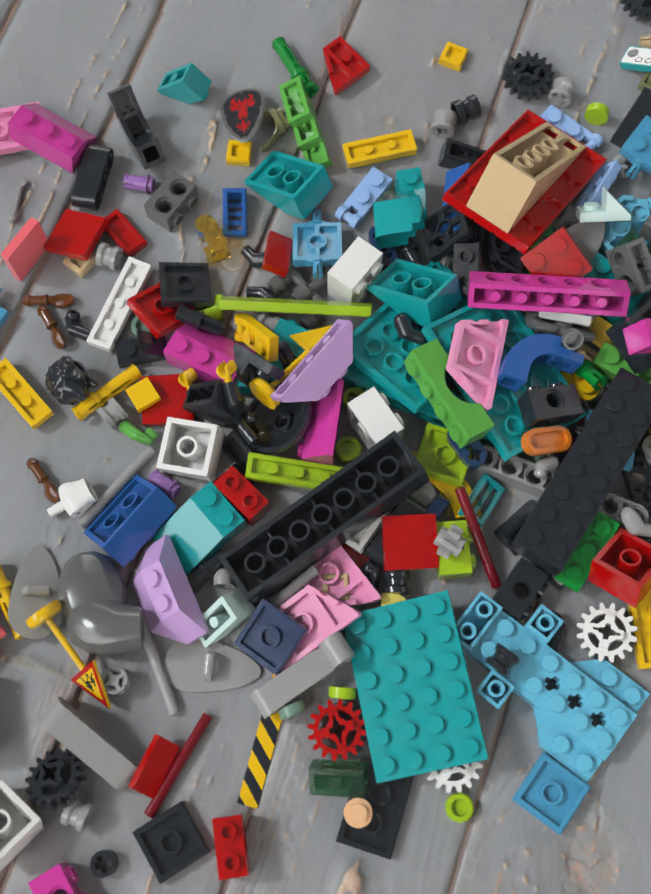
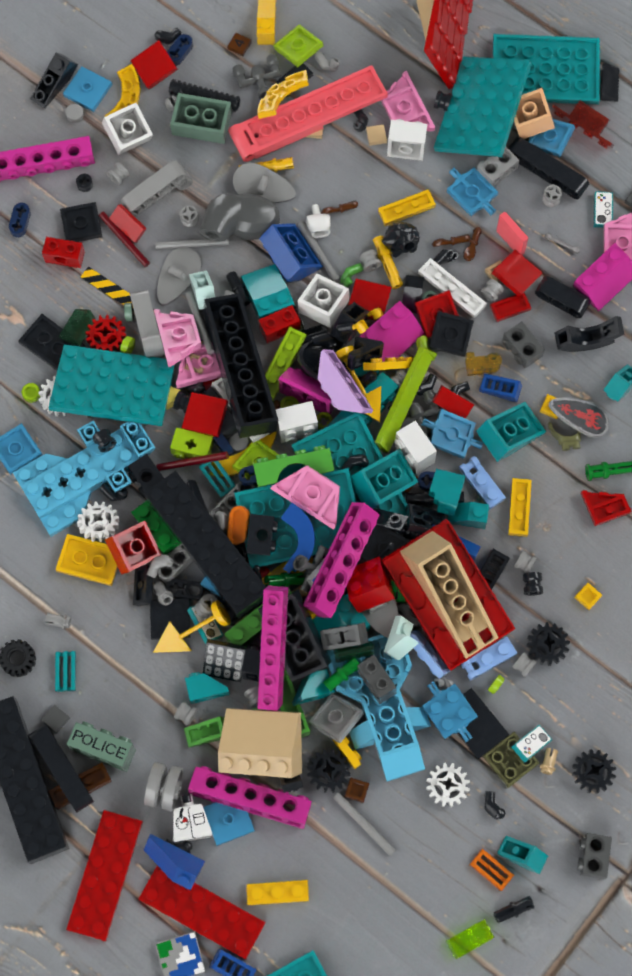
camera: 110 degrees right, 0 degrees up
yellow piece [25,599,111,709] -> none
black gear [25,747,87,812] -> none
medium lavender pin [123,174,156,194] -> none
yellow tile [125,377,161,413] -> none
lavender wedge [131,535,210,644] -> none
medium lavender pin [147,469,182,499] -> none
black axle [175,304,226,336] -> none
dark blue tile [233,598,309,676] -> none
bright green slope [279,76,332,168] -> none
light nougat plate [344,798,372,828] -> none
light grey gear [433,524,467,559] -> none

